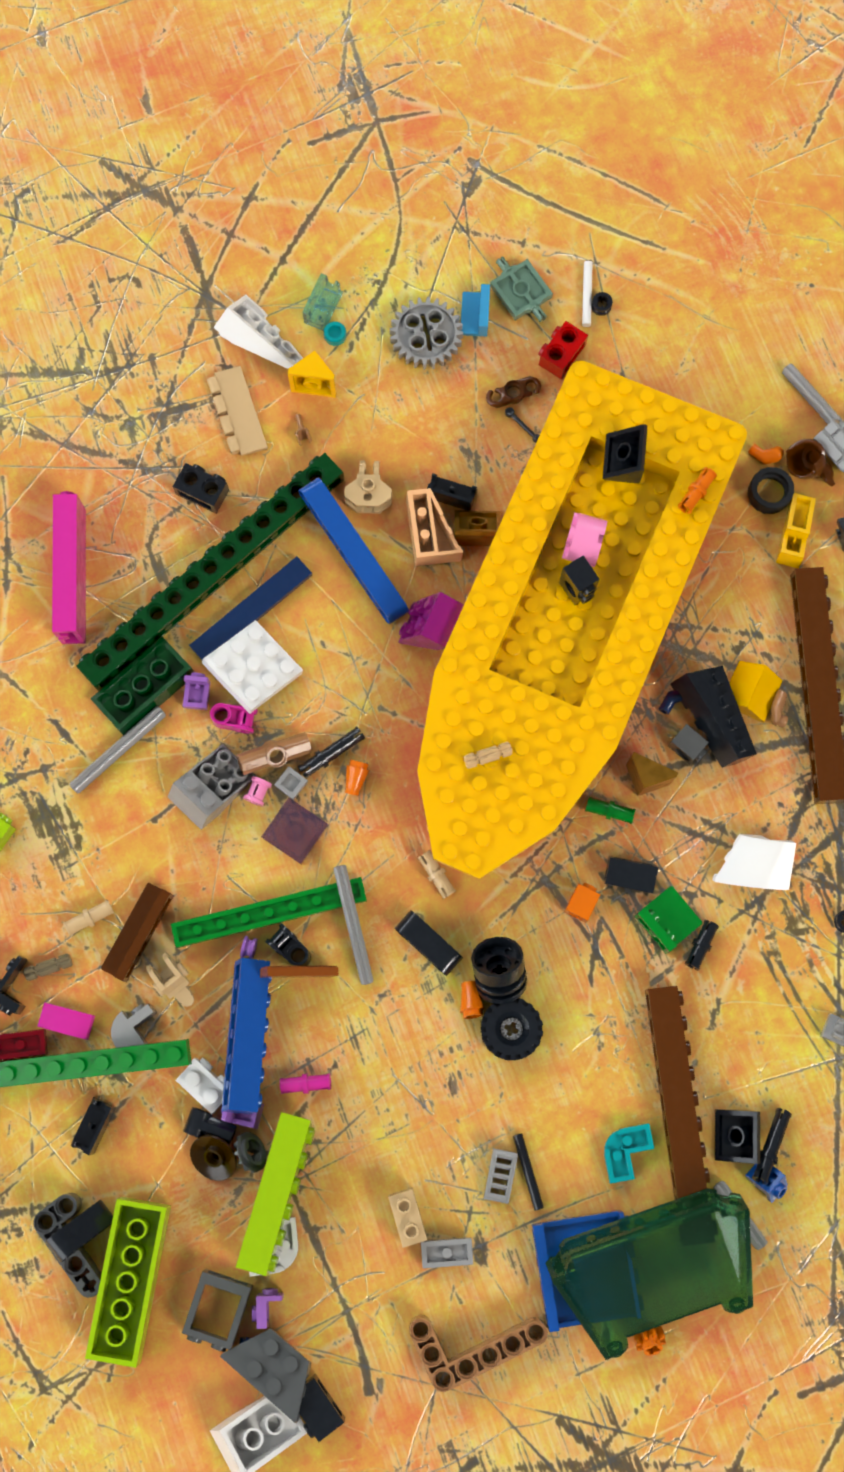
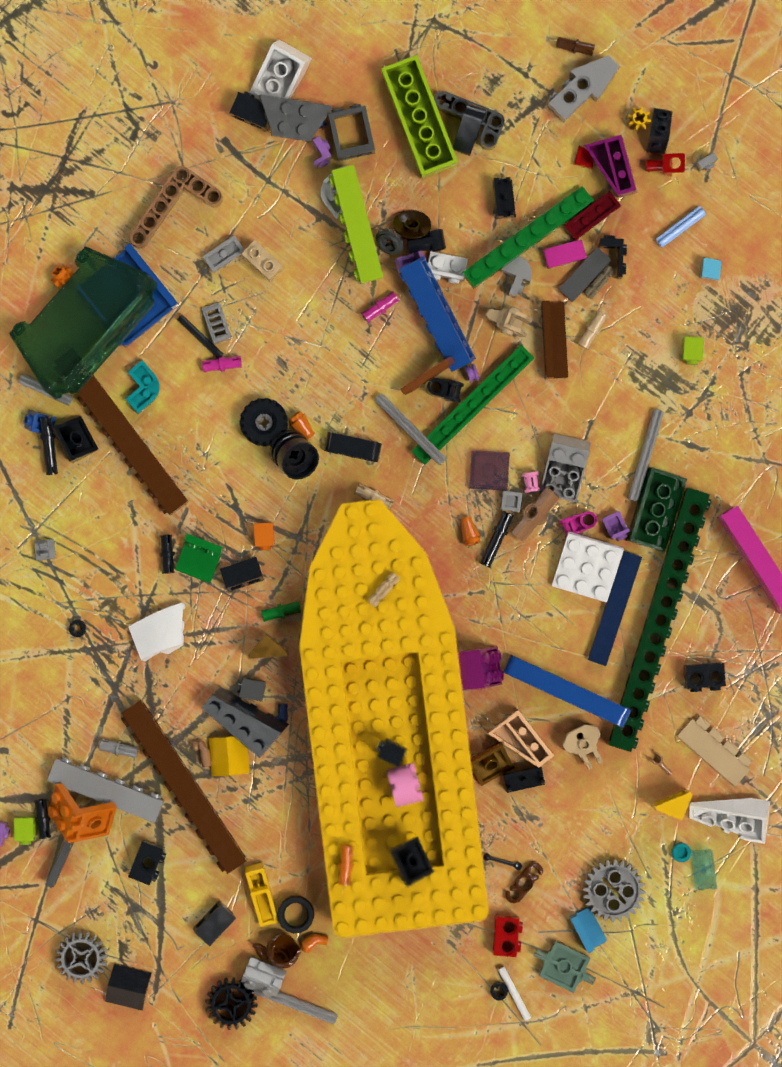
camera: 150 degrees right, 10 degrees up
none -> dark pink pin [202,356,242,373]
none -> dark grey tile [558,247,611,302]

